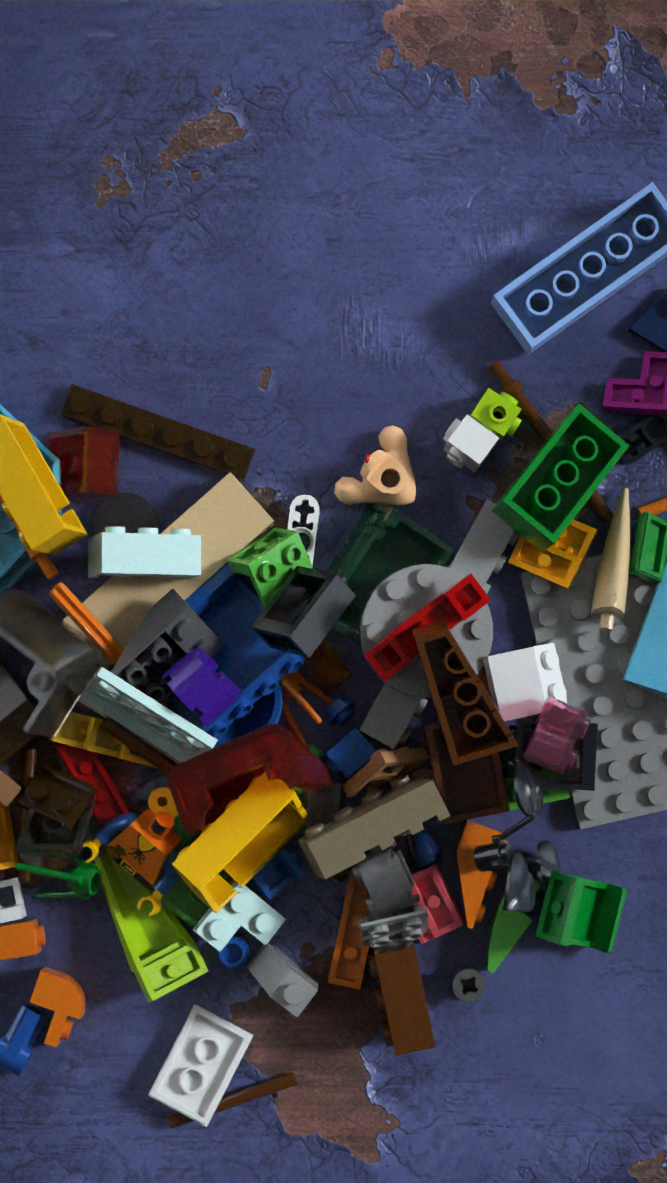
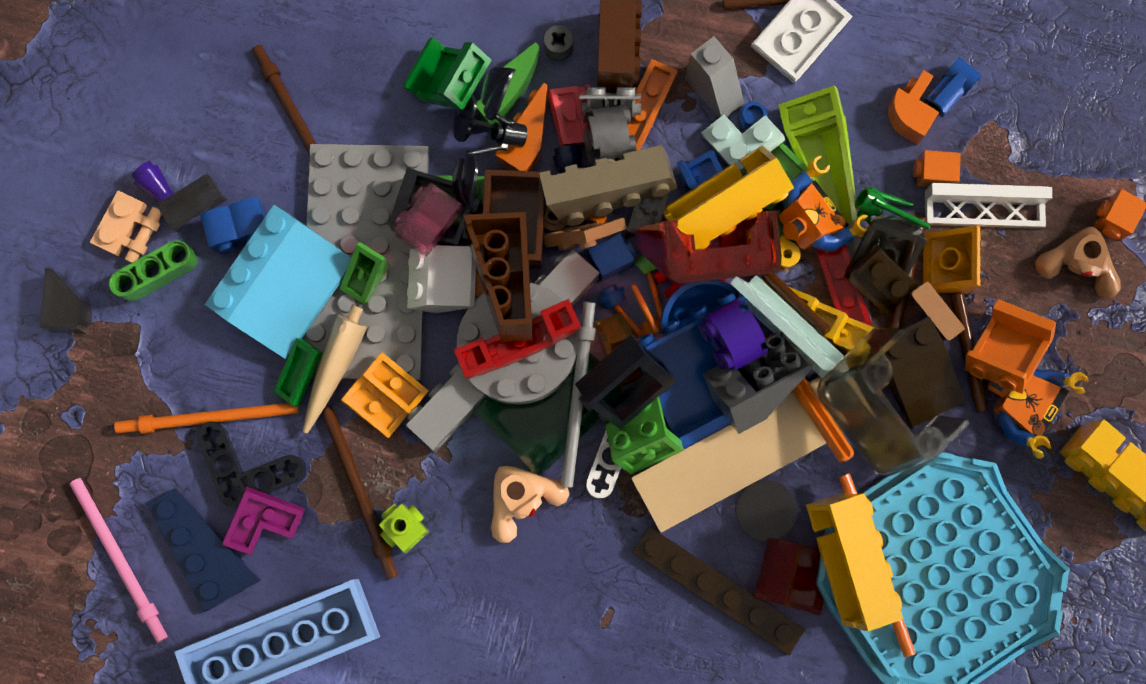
camera: 165 degrees left, 5 degrees down
light aqua wedge [88,527,201,578] -> none
white brick [443,415,499,473] -> none
green brick [491,404,630,552] -> none
none -> bright green slope [340,242,391,305]
none -> light grey bar [561,302,596,487]

